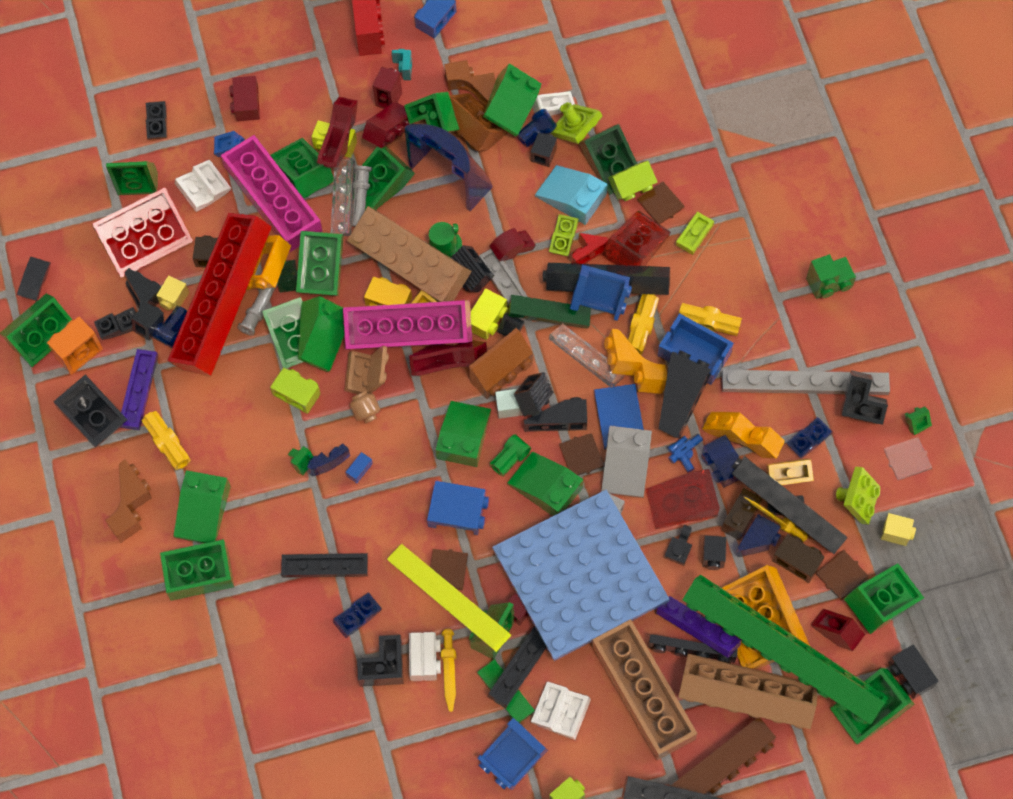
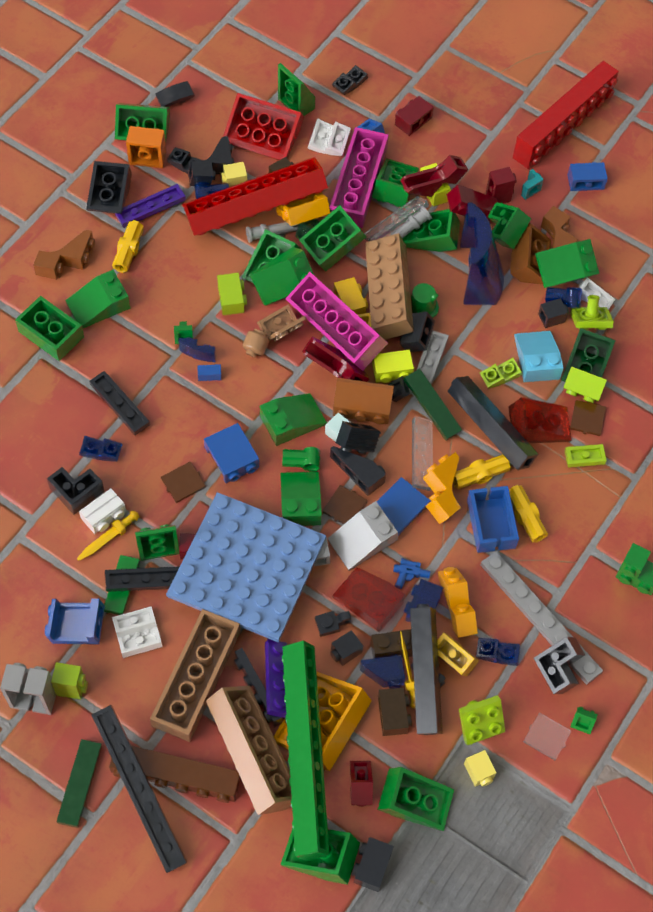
camera: 45 degrees right, 5 degrees down
neon yellow tile [387,544,511,652] -> none
dark red brick [489,228,536,262] -> none
blue panel [570,265,632,321] -> none
red slope [571,233,609,264] -> none
black slope [658,350,713,438] -> none
reddish brown piece [816,550,868,600] -> none

